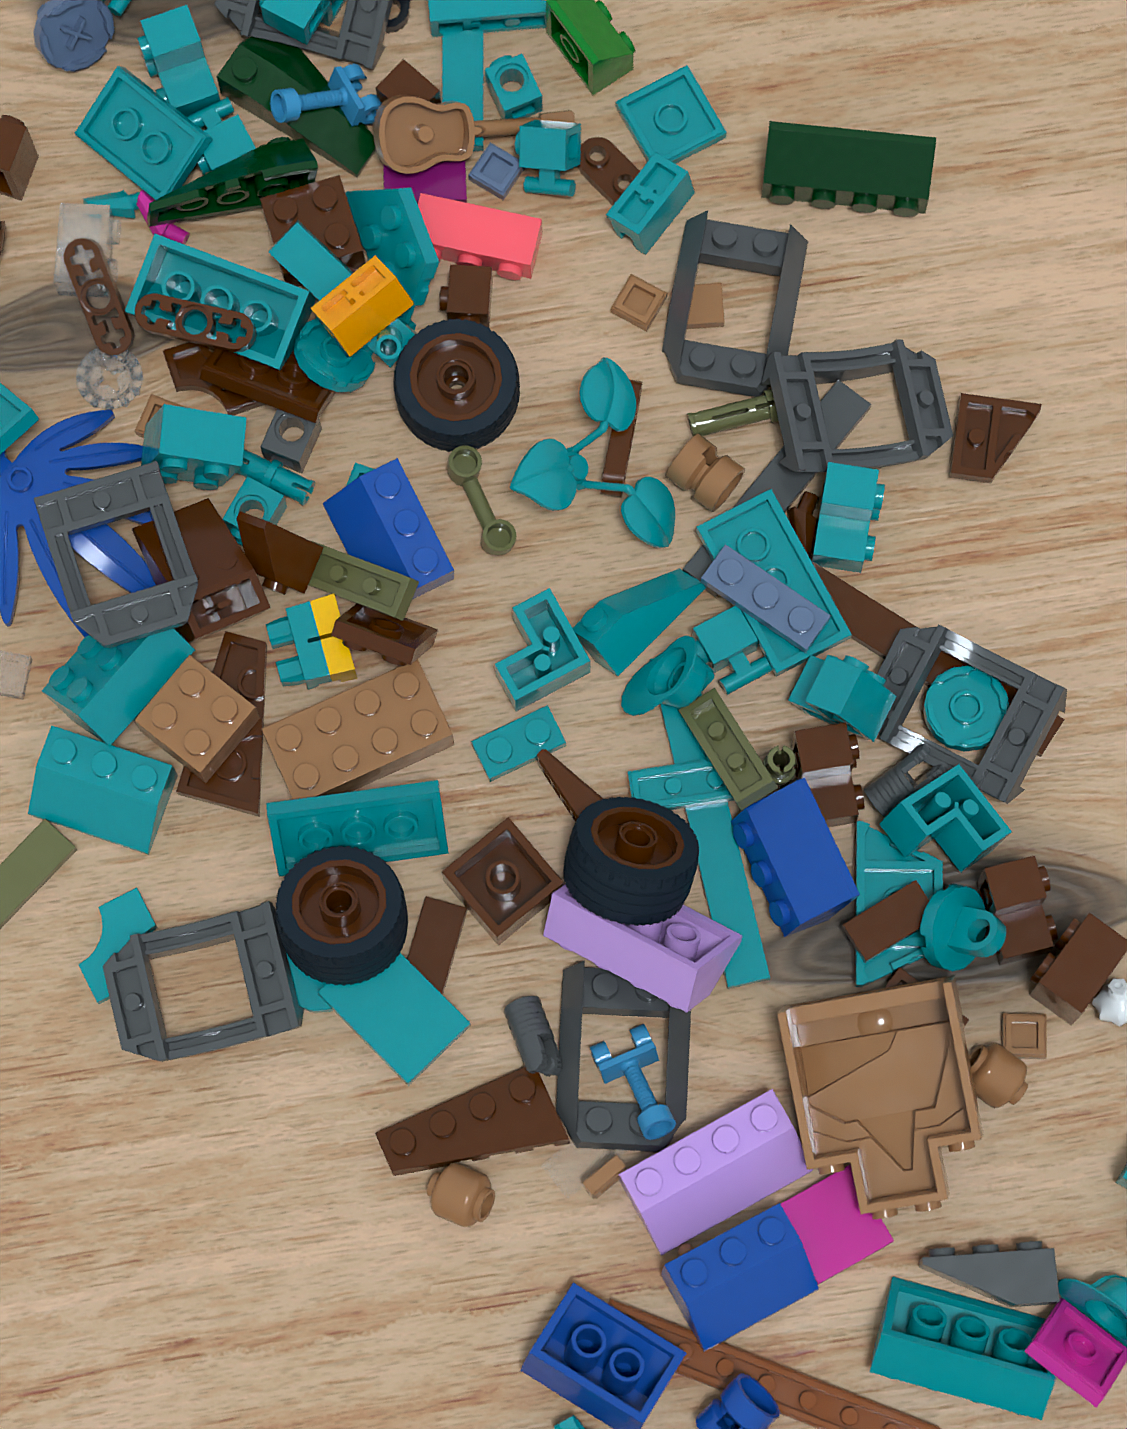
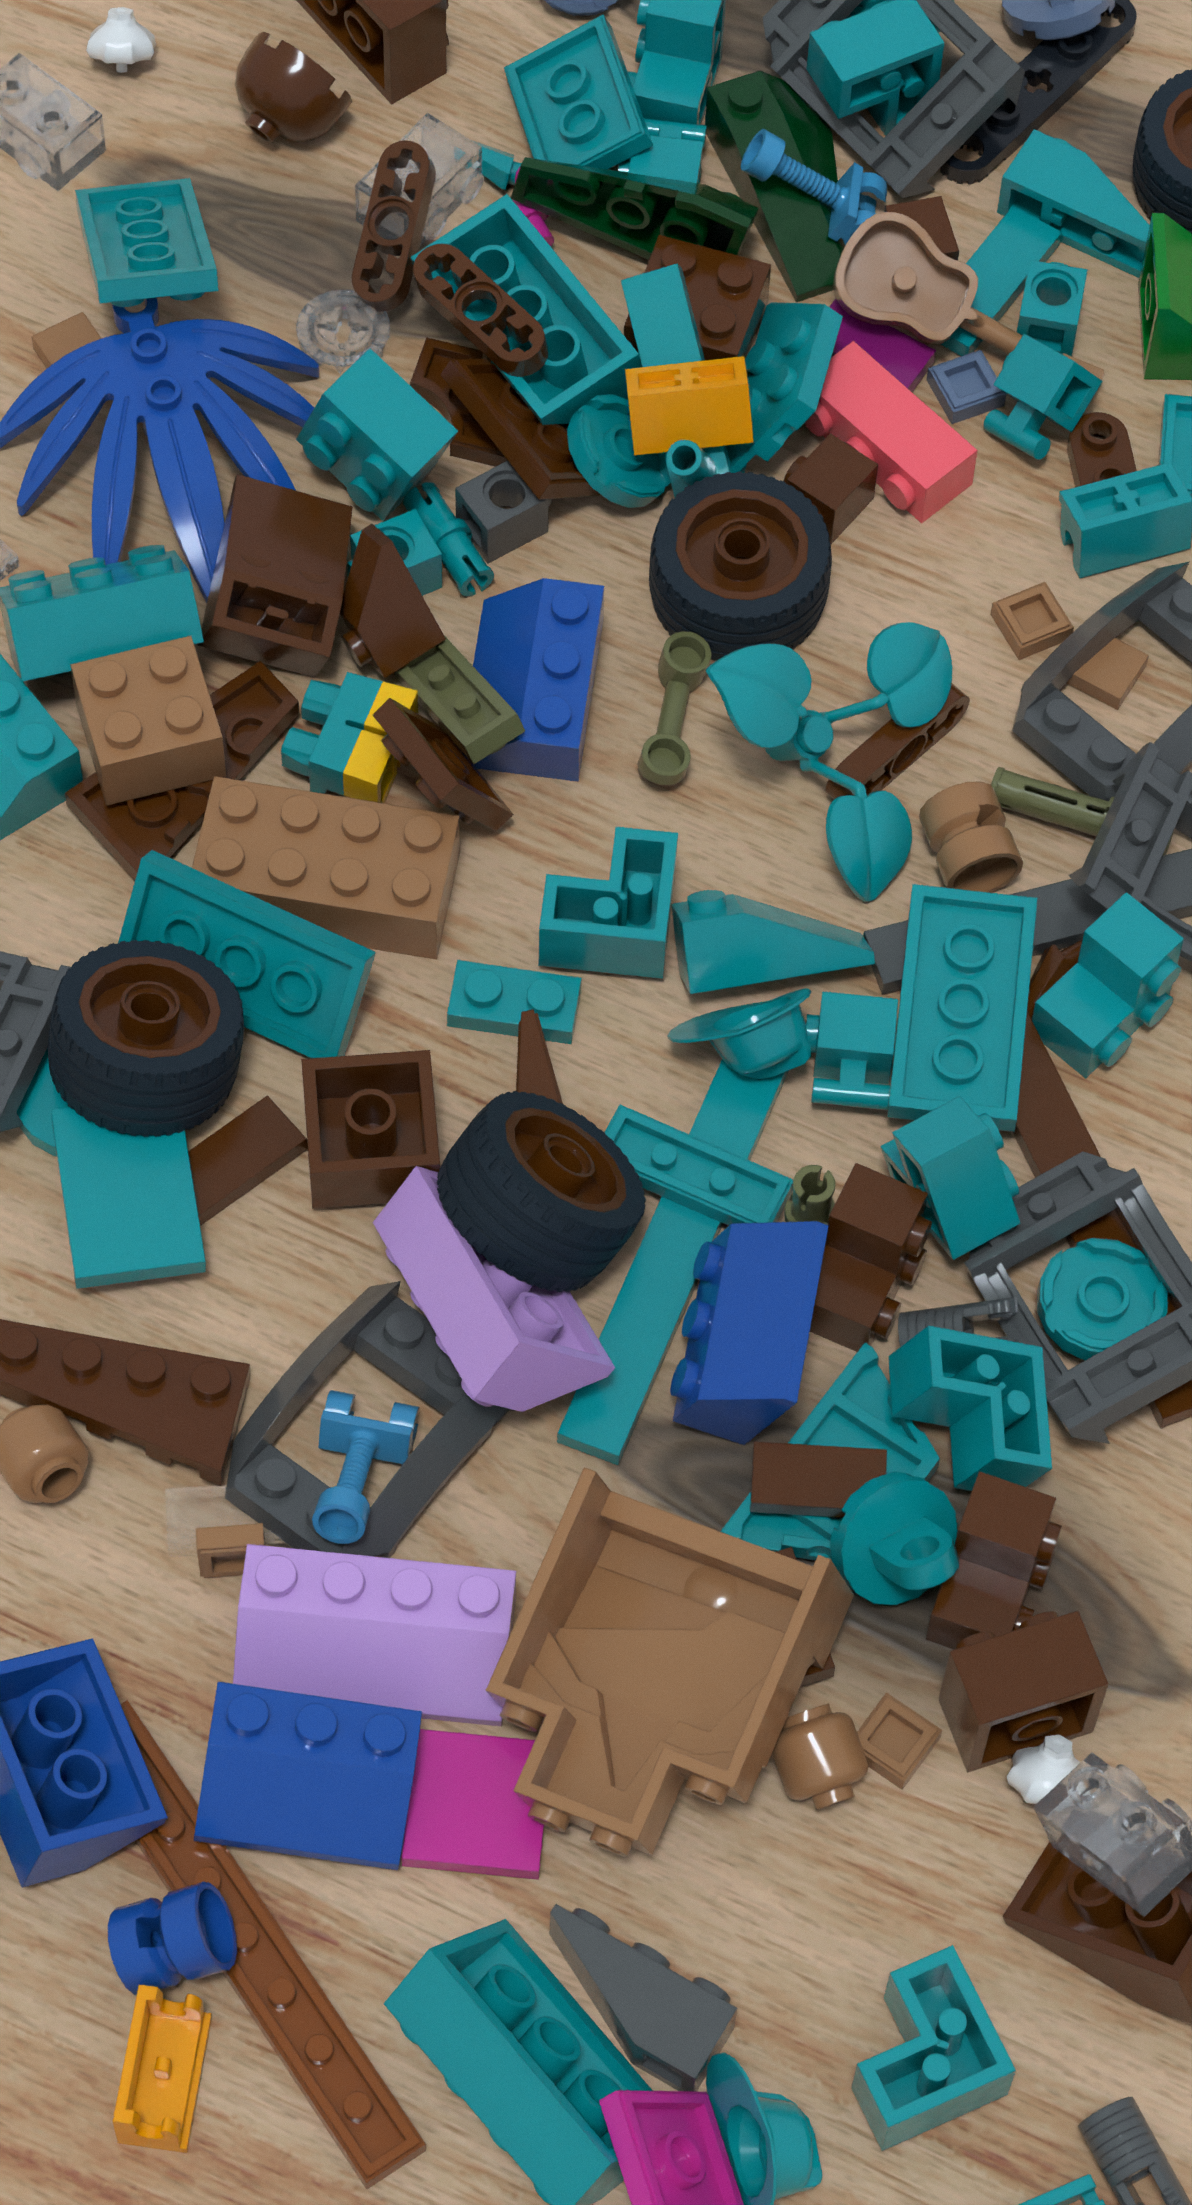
camera: 30 degrees right, 15 degrees down
dark grey wedge [34,461,198,648] -> none
dark grey hinge [503,996,563,1077] -> none
olive plate [679,688,778,810] -> none
sand blue plate [701,544,831,653] -> none

